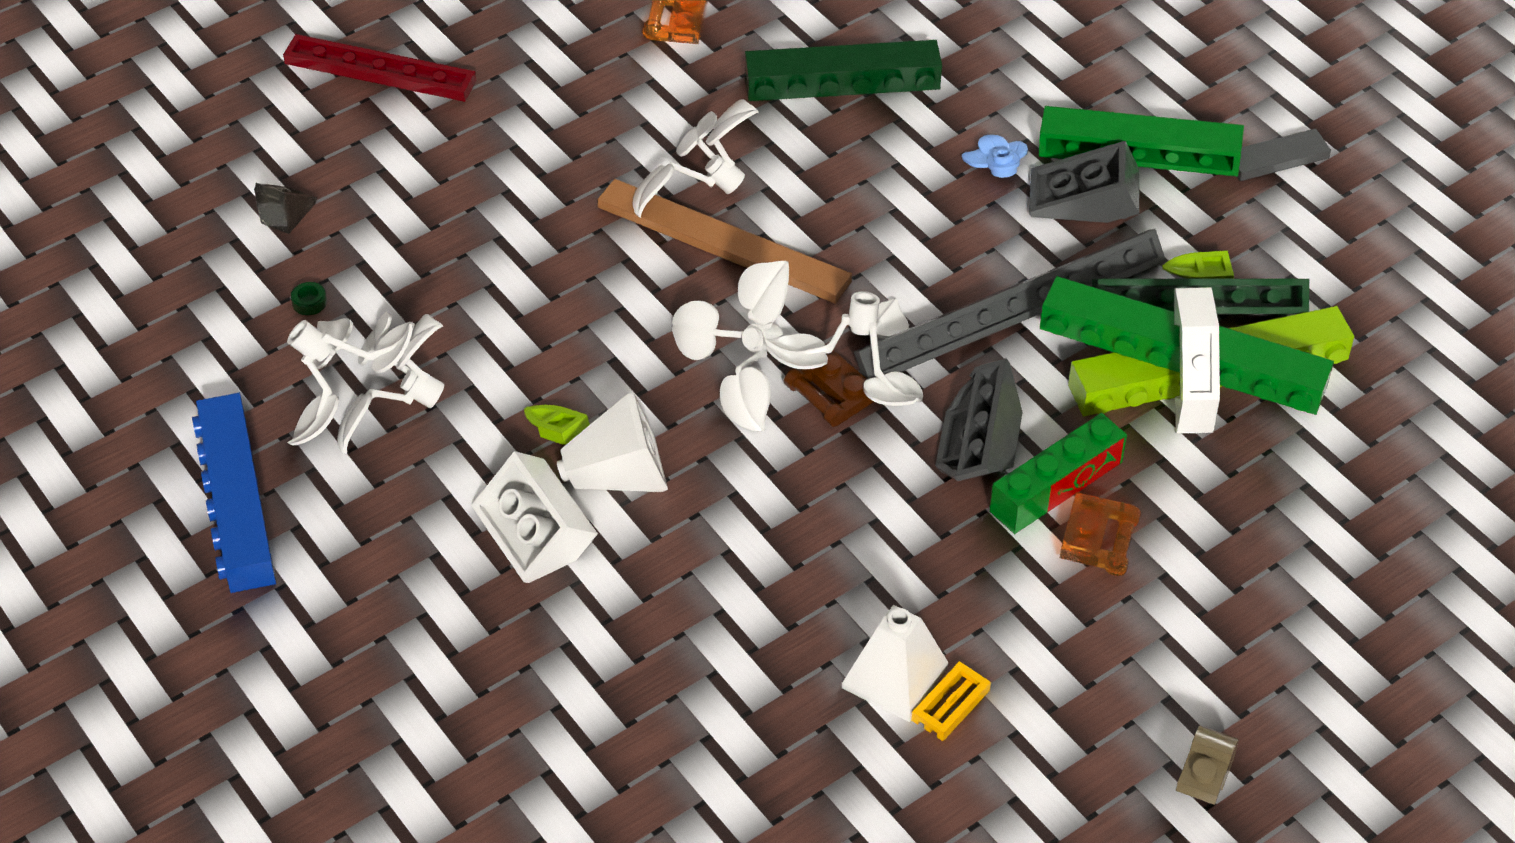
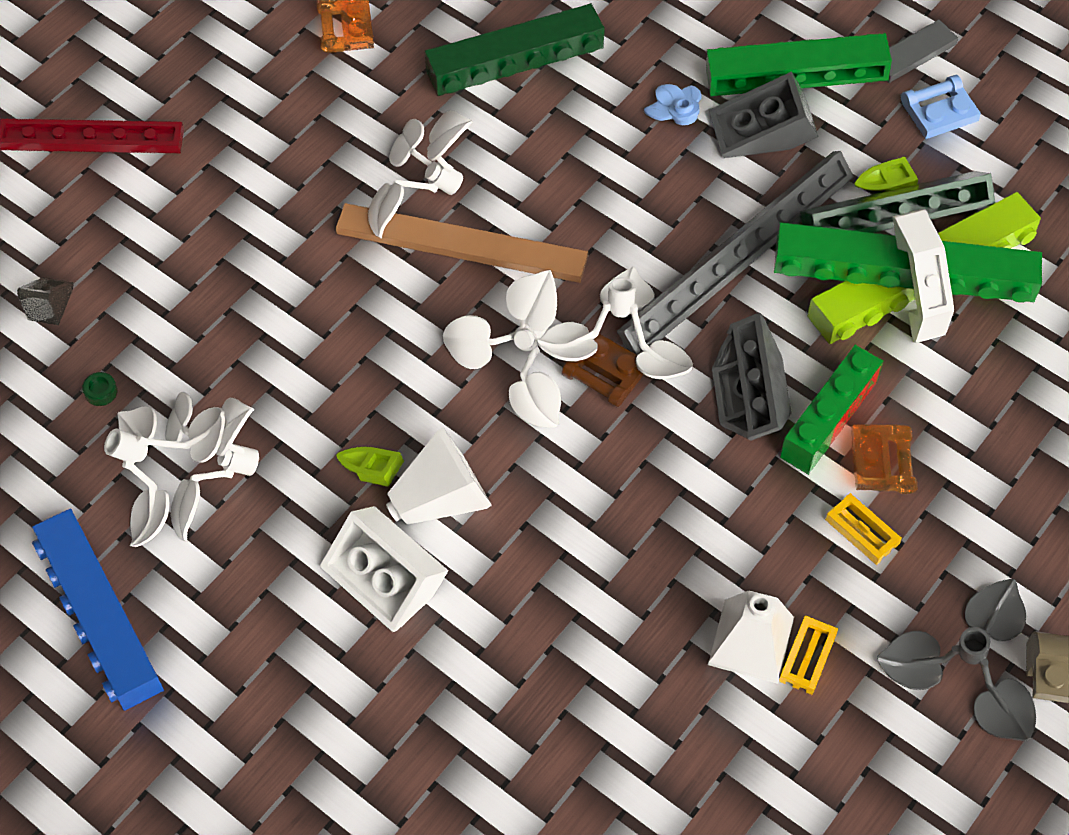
camera: 15 degrees left, 10 degrees up
none -> yellow tile [825,493,902,565]
none -> dark grey plant [877,579,1036,741]
none -> light blue plate [901,74,981,139]

